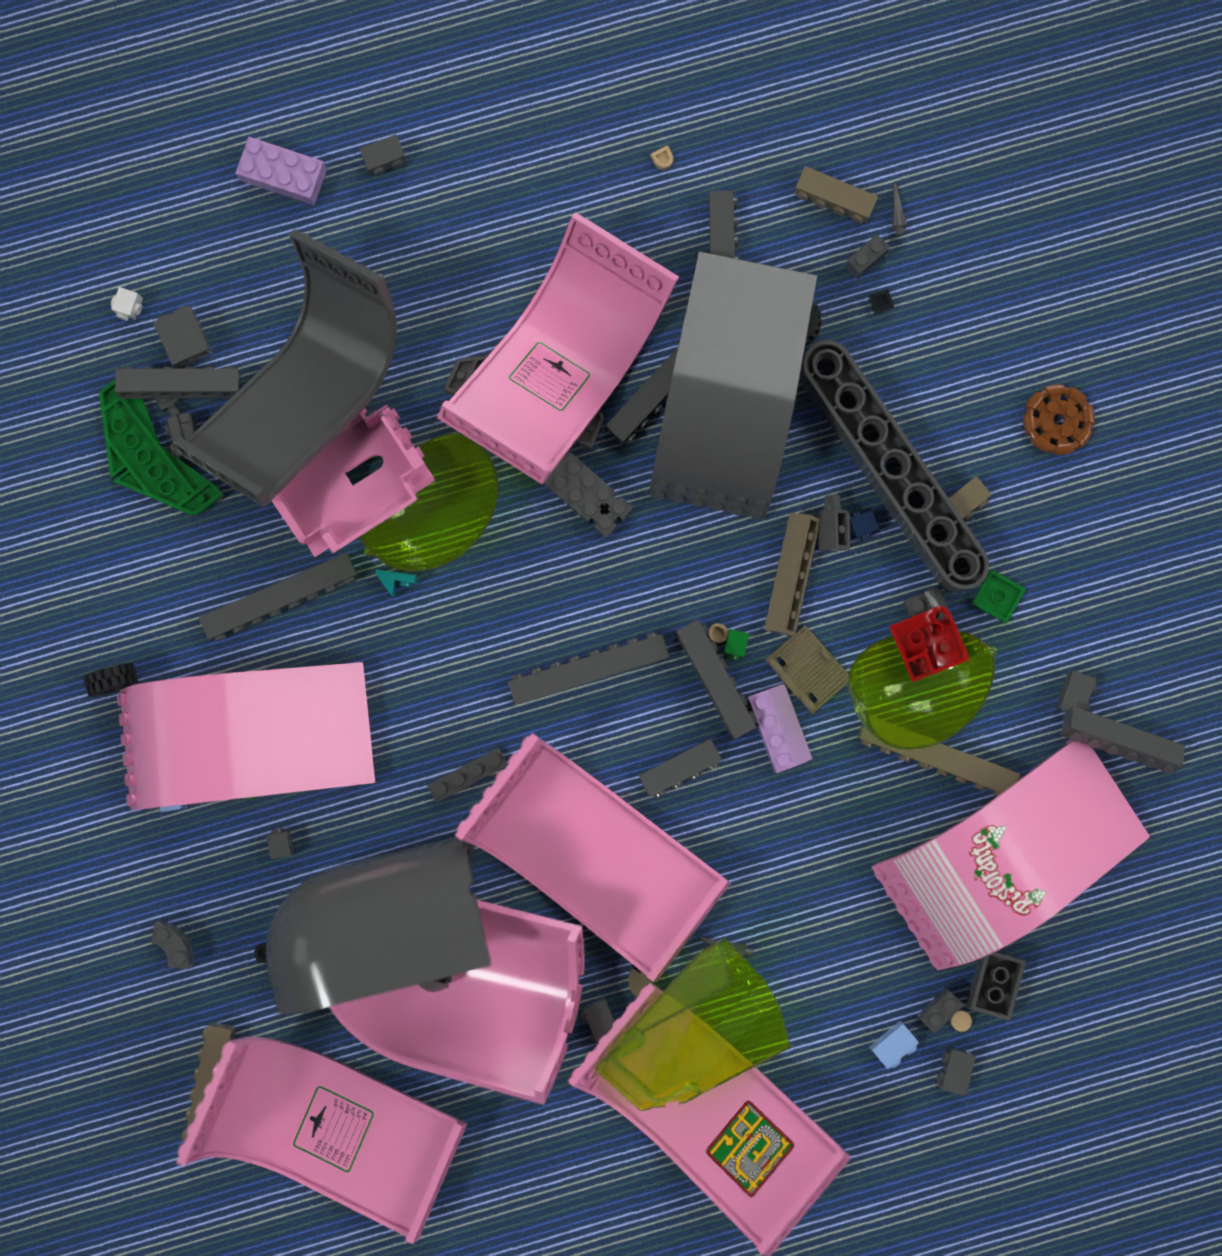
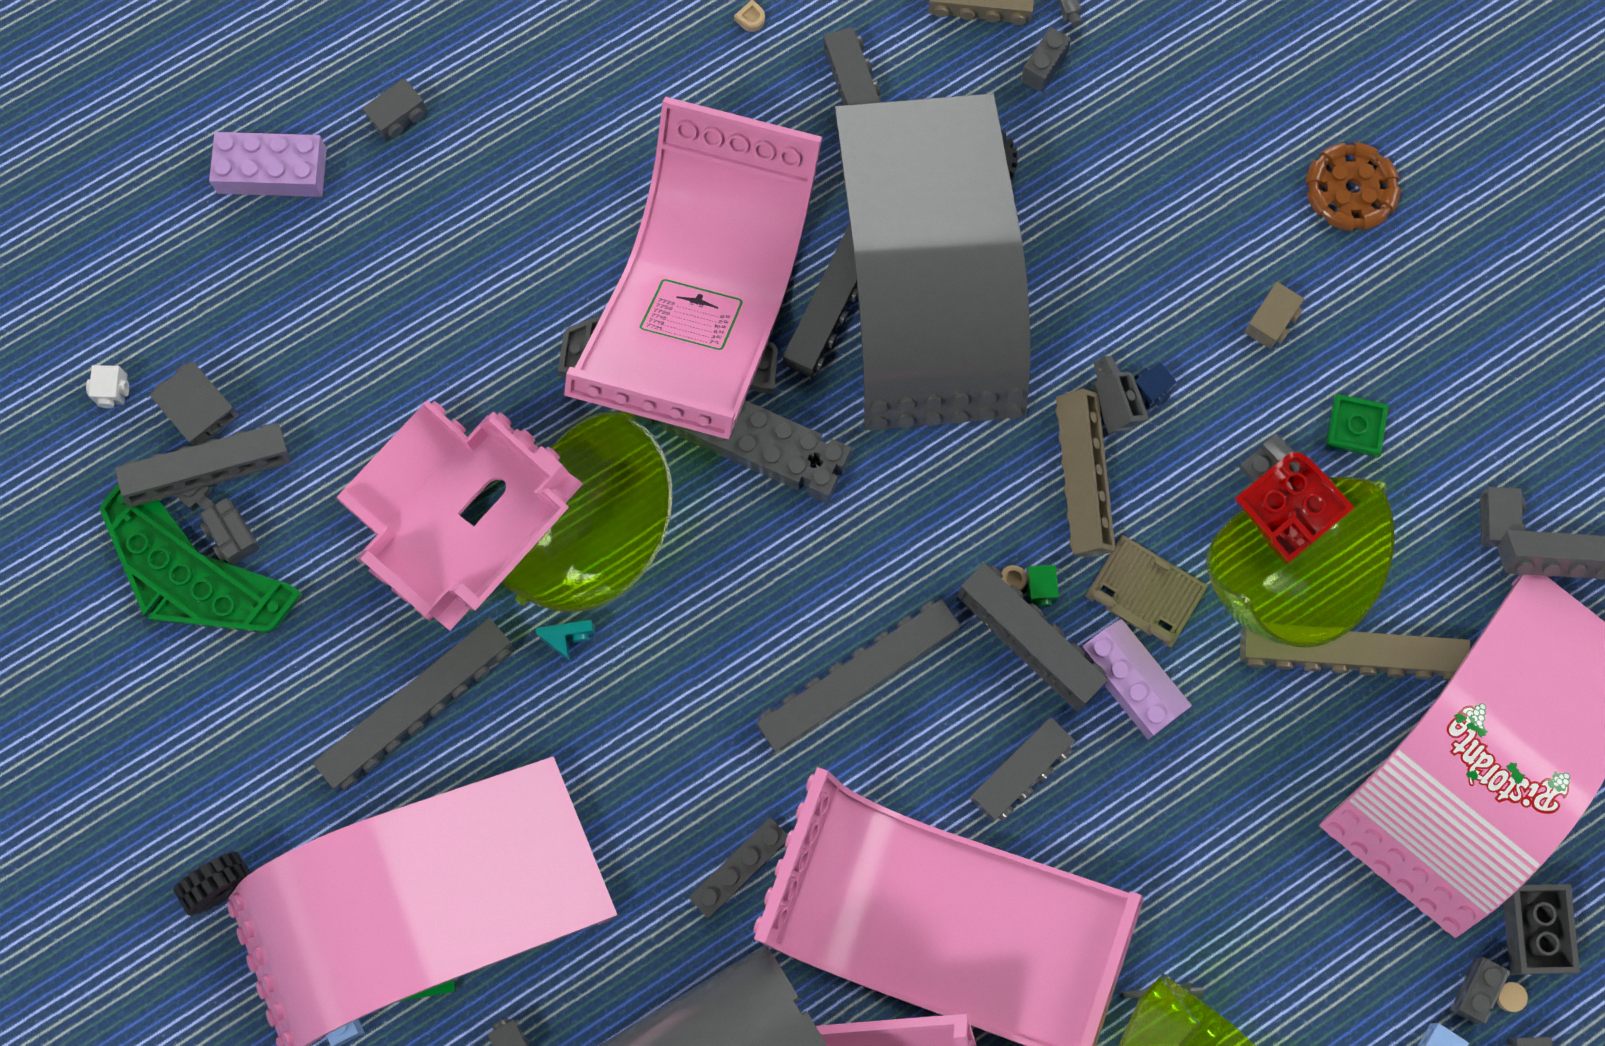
camera: 20 degrees left, 10 degrees down
dark grey panel [173,229,397,508] -> none
dark grey beam [799,340,989,593] -> none
black plate [868,289,894,315] -> none

